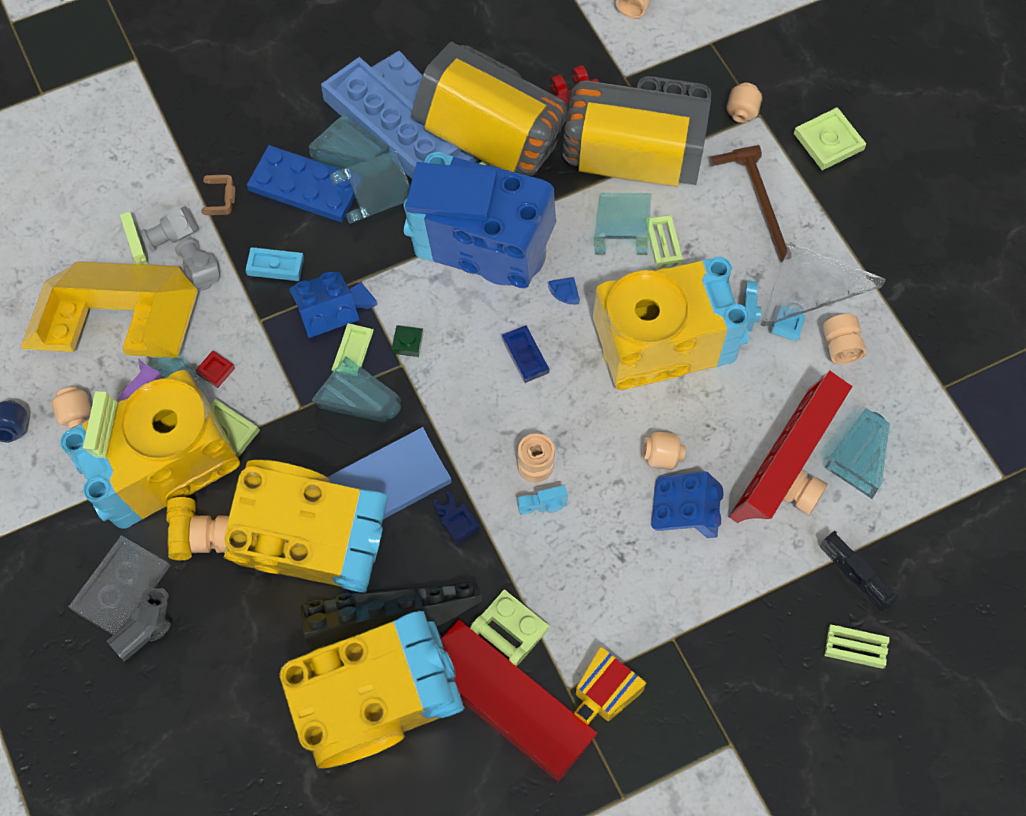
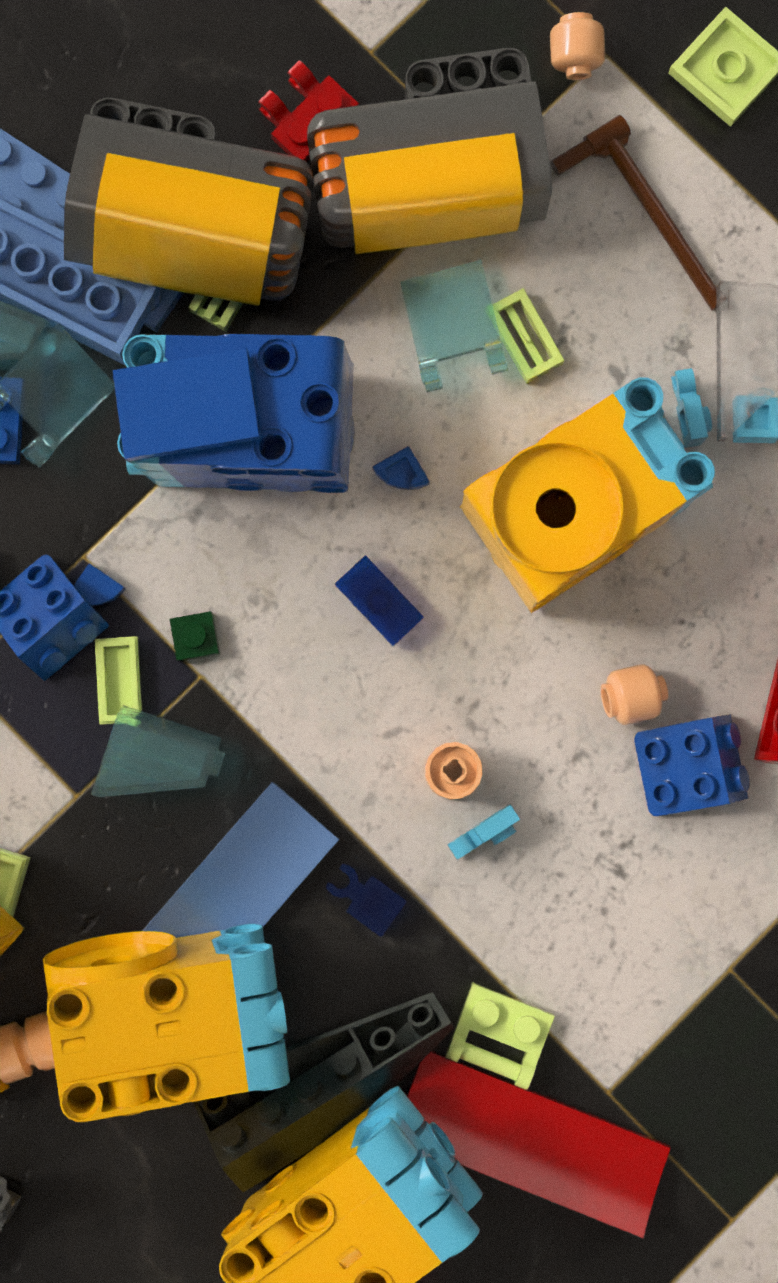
camera: 15 degrees left, 20 degrees up
torso [574,647,646,725] -> none

